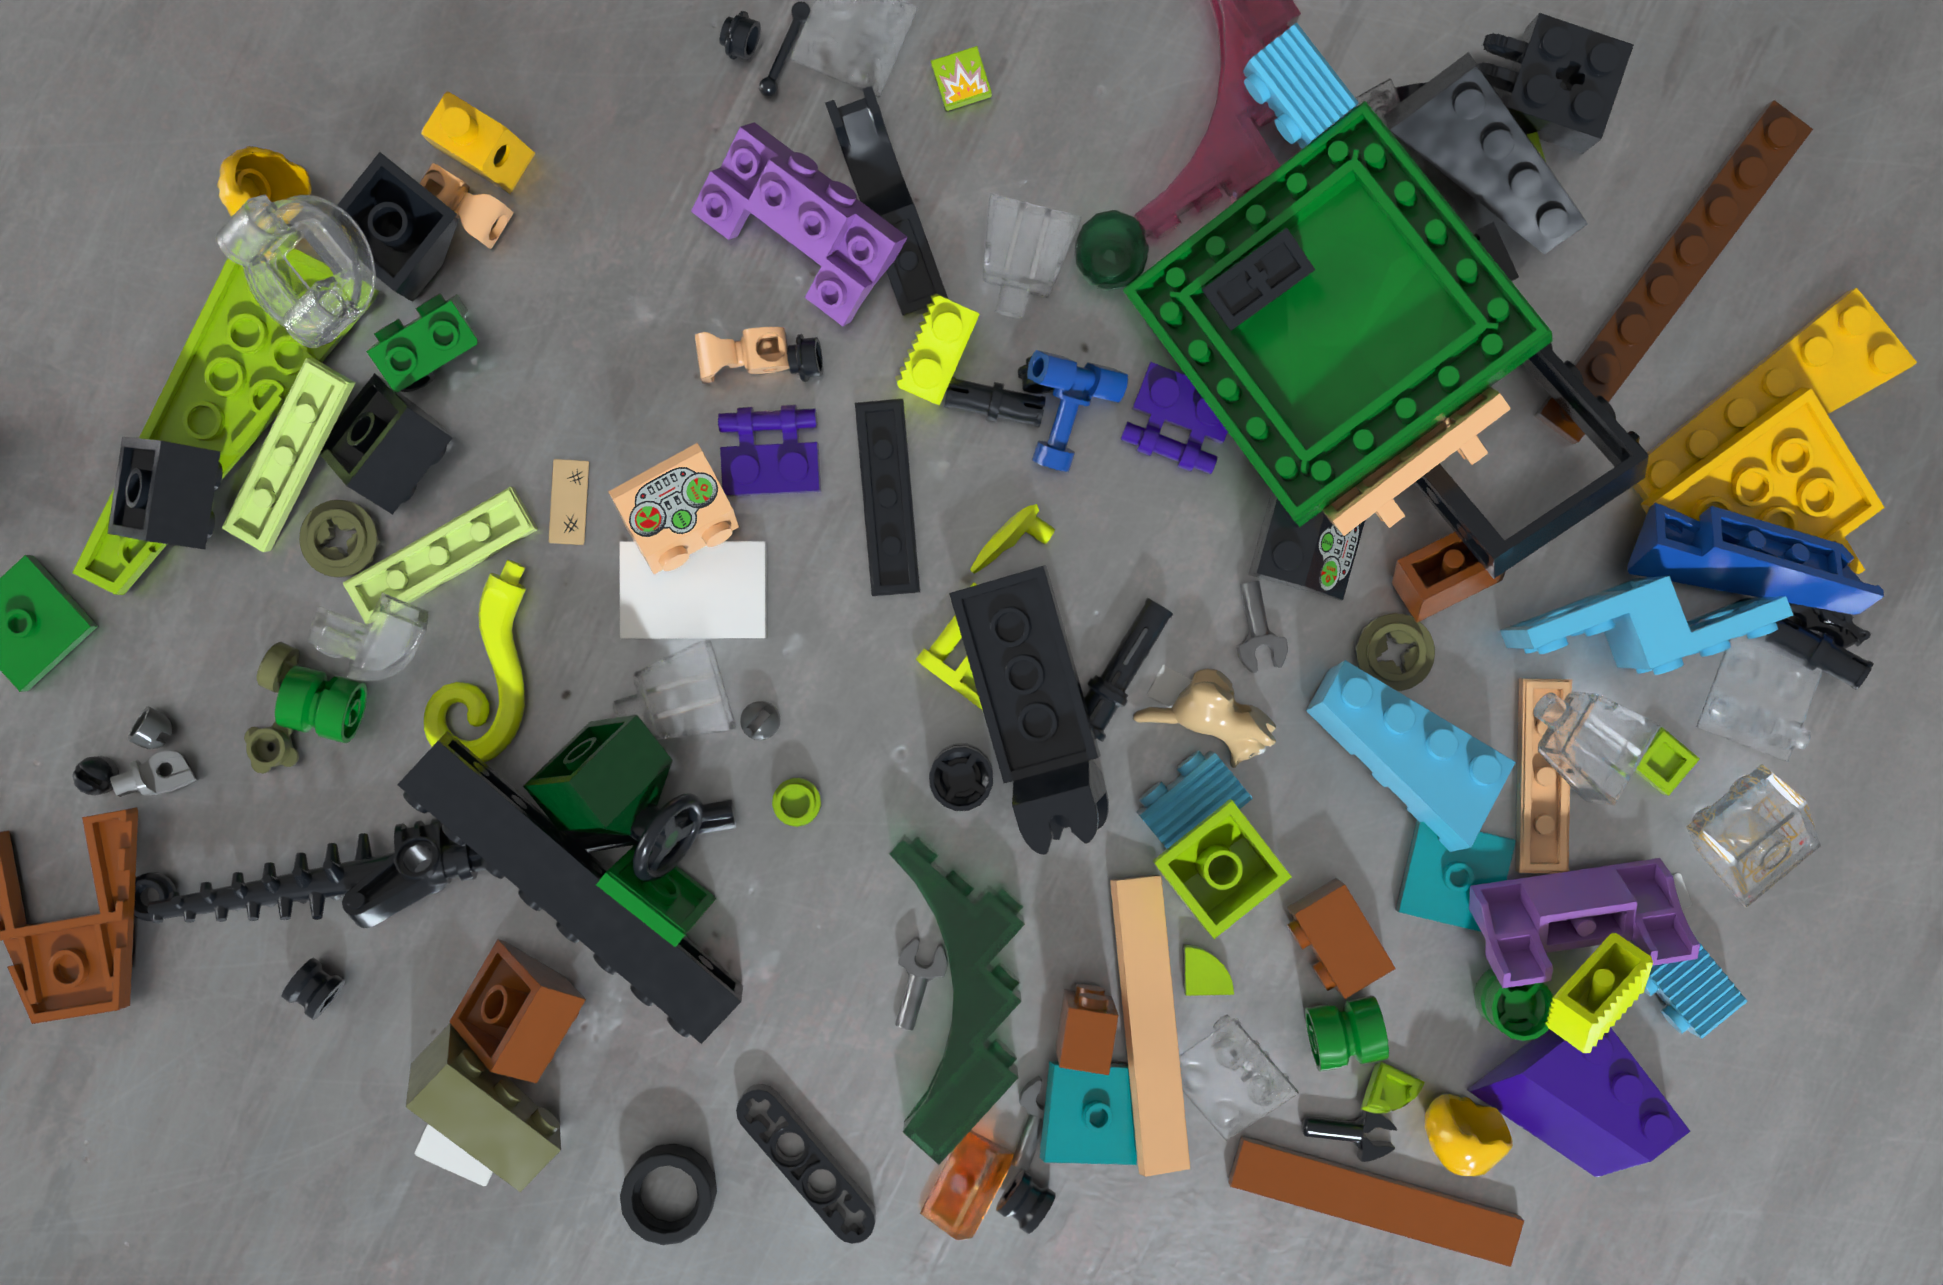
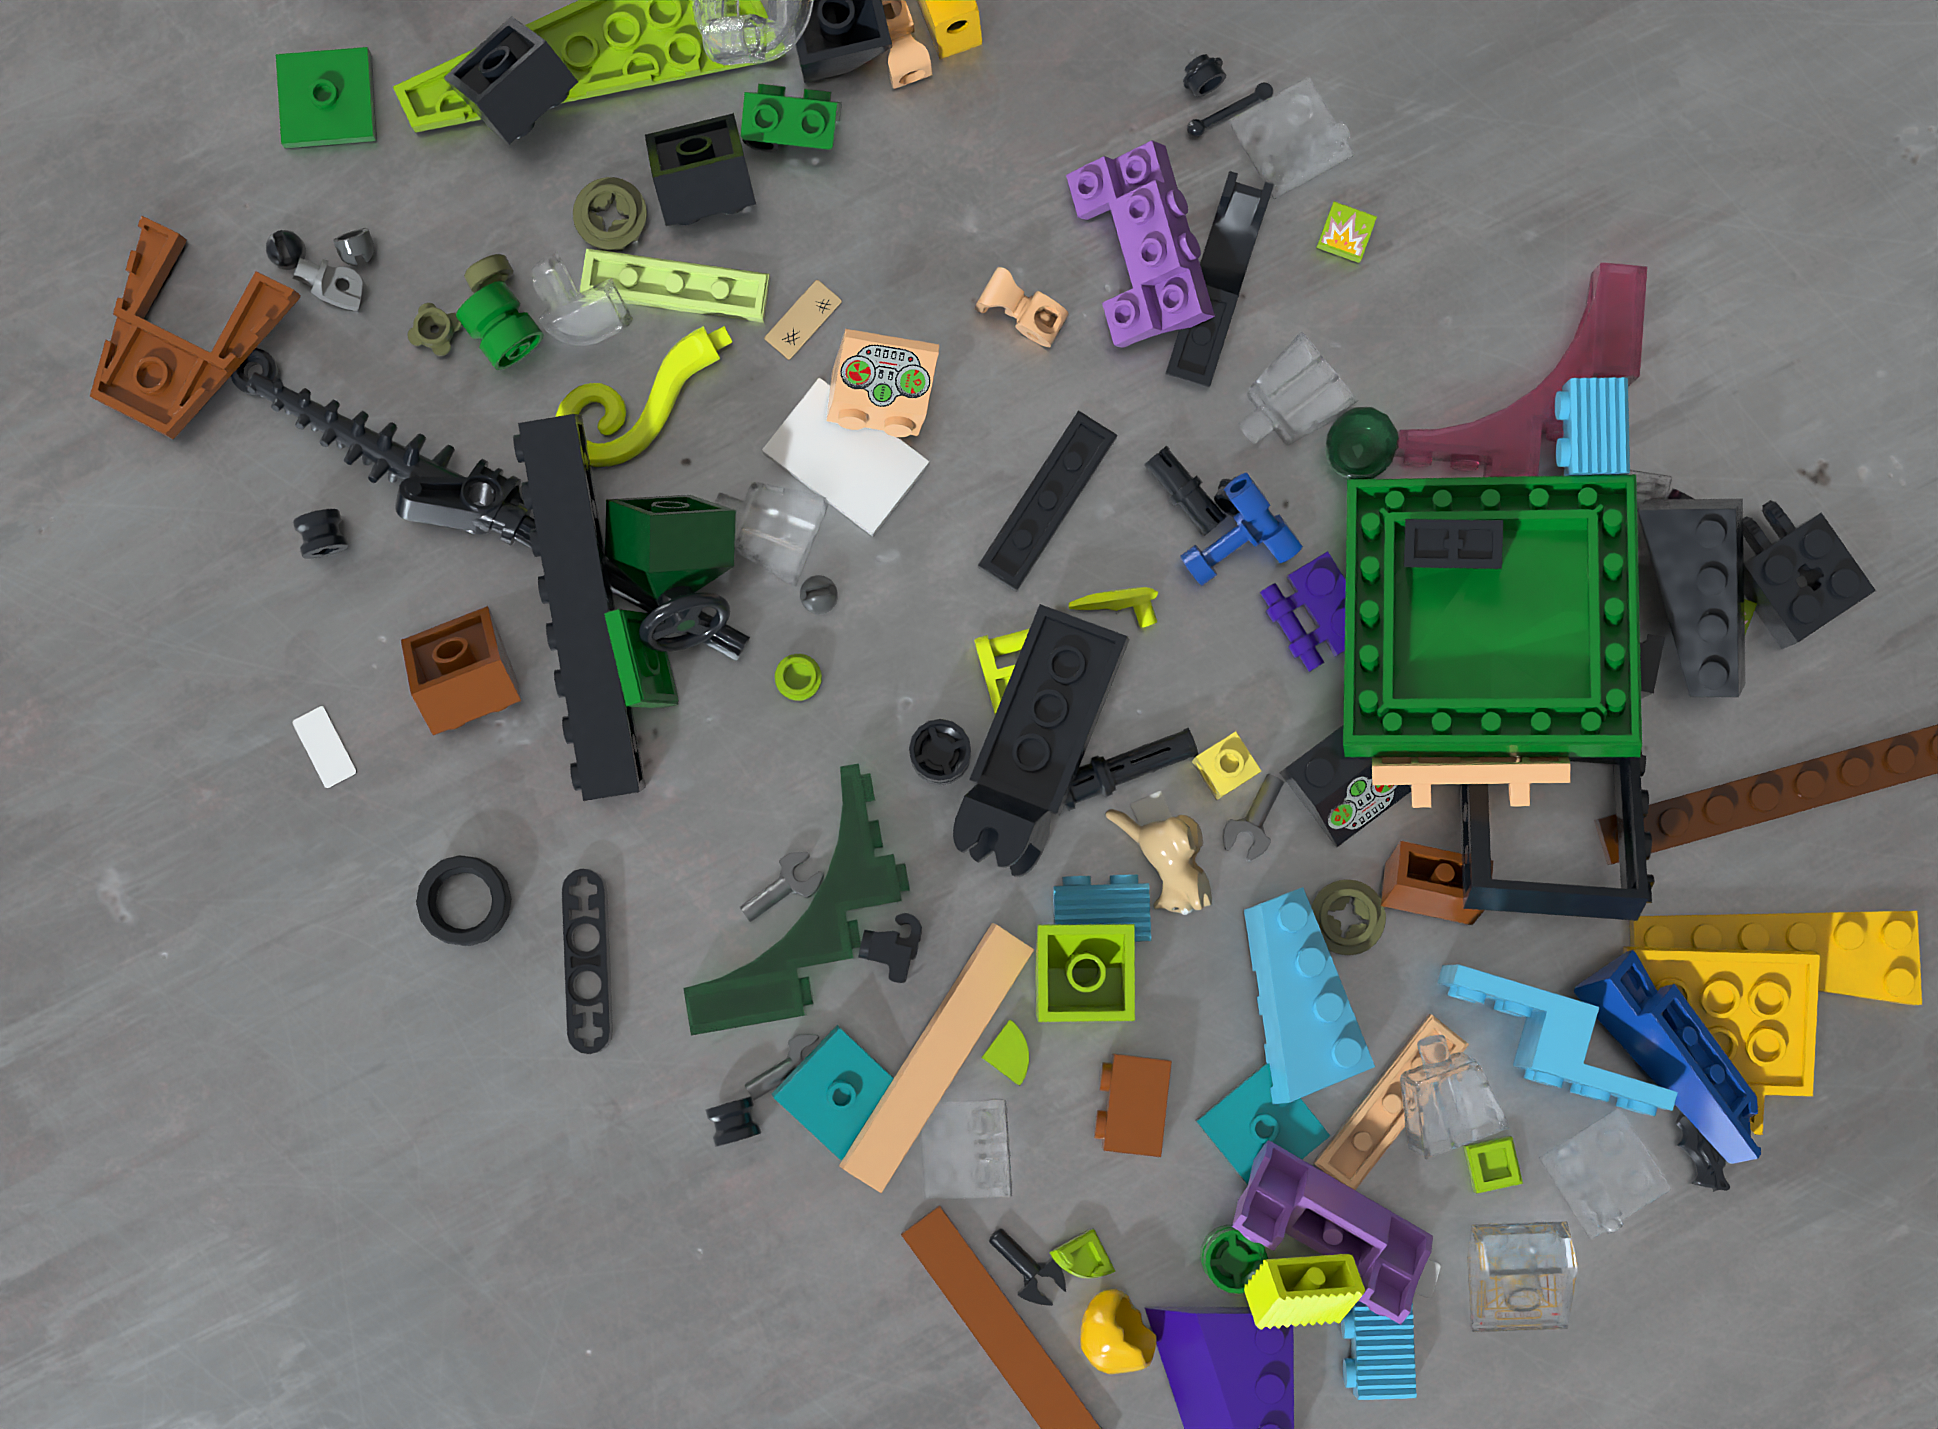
camera: 40 degrees right, 5 degrees down
yellowish green tile [222,358,356,552] -> none
olive wedge [406,1023,561,1192] -> none
dark purple plate [718,405,821,497] -> none
black plate [787,334,823,382] -> none
neon yellow brick [895,293,980,406] -> none
clear orange slope [920,1128,1014,1240] -> none
dark orange brick [1055,984,1119,1075] -> none
green wheel [1305,996,1389,1072] -> none
black pin [1764,618,1874,690] -> none
none -> black piece [858,913,922,983]
none -> light yellow brick [1192,731,1262,800]

